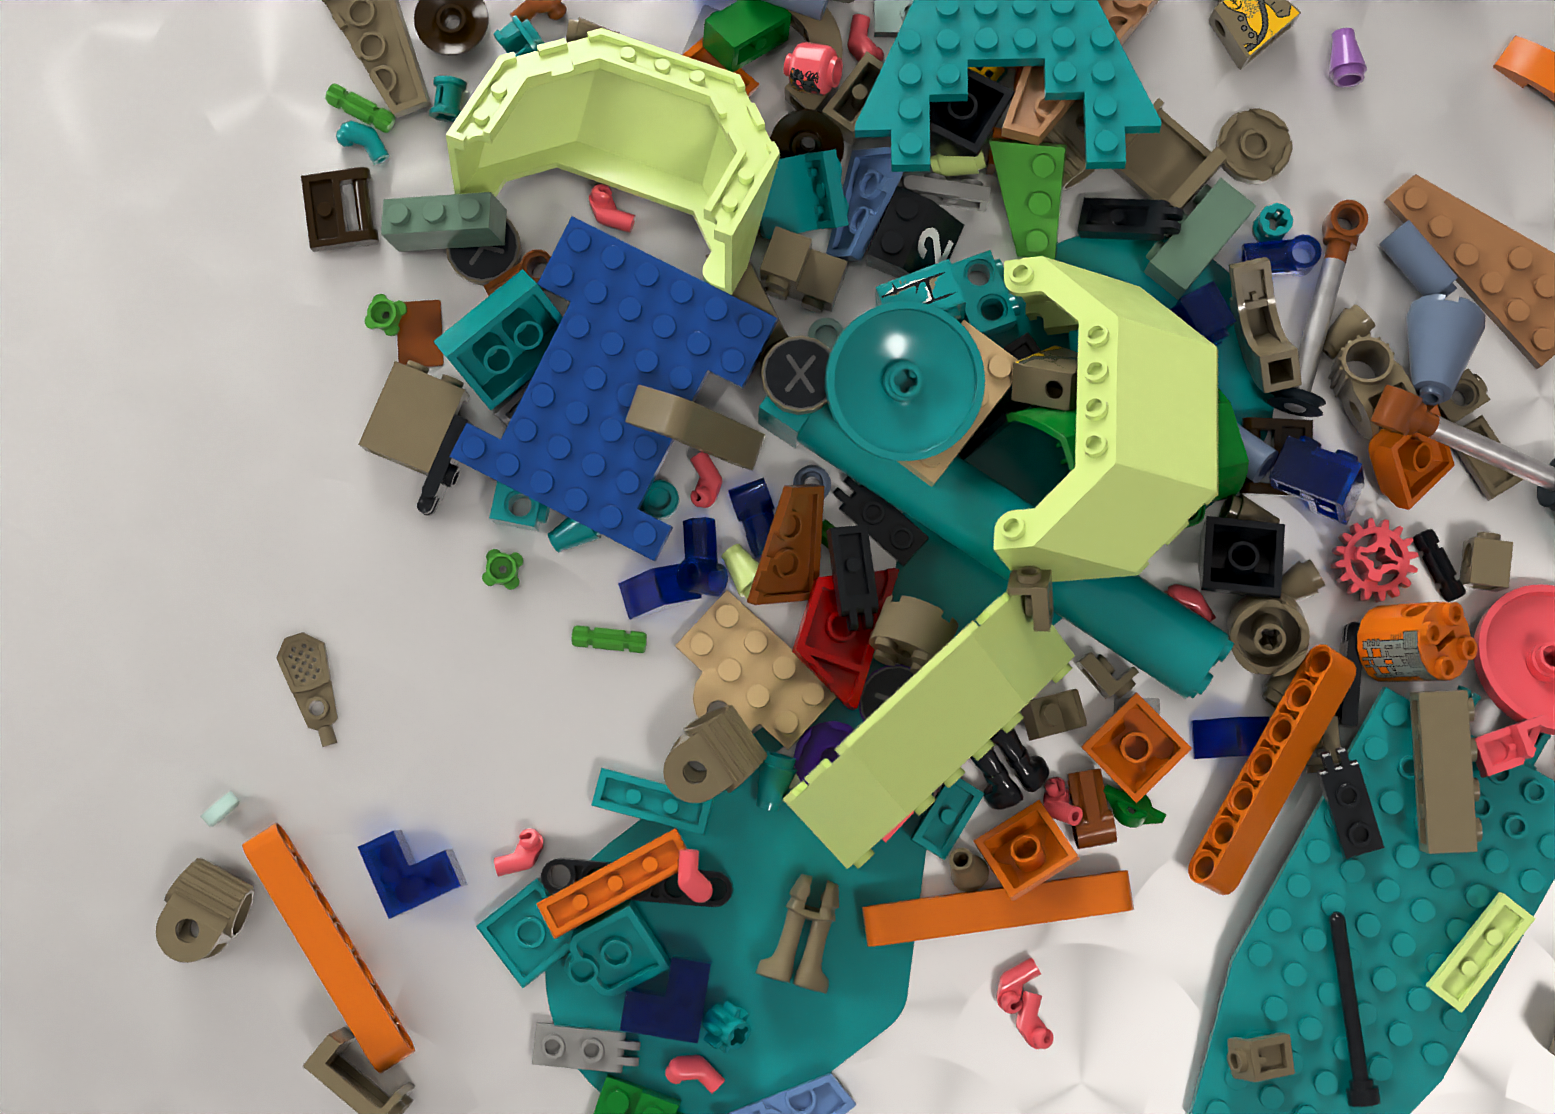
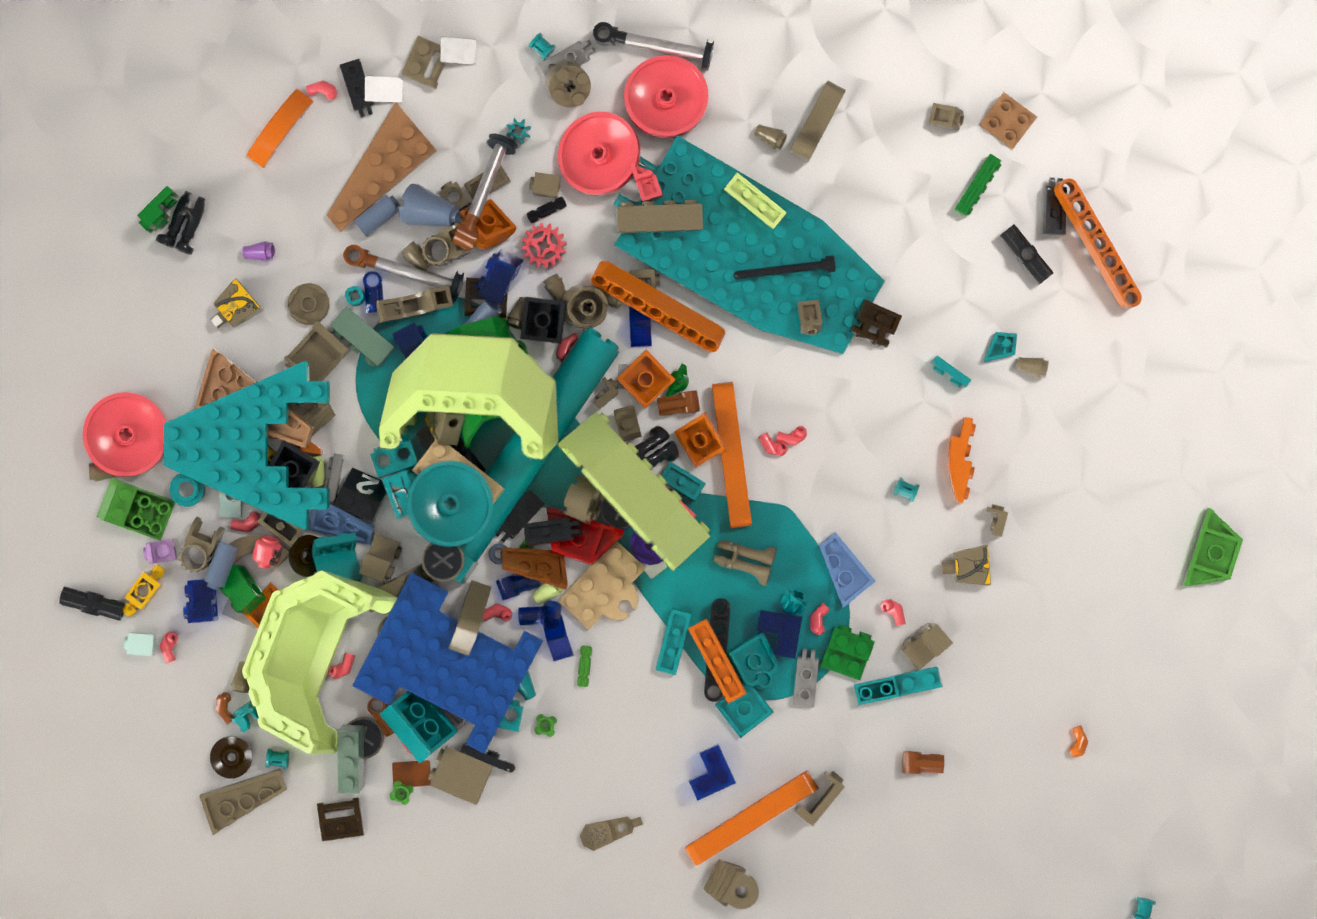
camera: 90 degrees left, 5 degrees up
light aqua tile [200,791,240,827] -> none
bright green axle [325,83,396,133] -> none
teal arm [336,121,390,165] -> none
coral arm [494,828,543,877] -> none
teal tile [642,480,679,519] -> none
dark tan piece [663,705,768,803] -> none
coral arm [678,849,713,903] -> none
teal cone [756,751,797,811] -> none
light aqua tile [808,318,844,350] -> none
dark tan cone [949,848,989,892] -> none
bright green wing [989,138,1067,260] -> none
dark tan bracket [1007,566,1054,631] -> none
coral arm [1043,777,1083,826] -> none
black hinge [1077,198,1184,241] -> none
black hinge [1317,746,1384,859] -> none
black hinge [1334,622,1362,728] -> none
orange cylinder [1357,602,1477,682] -> none

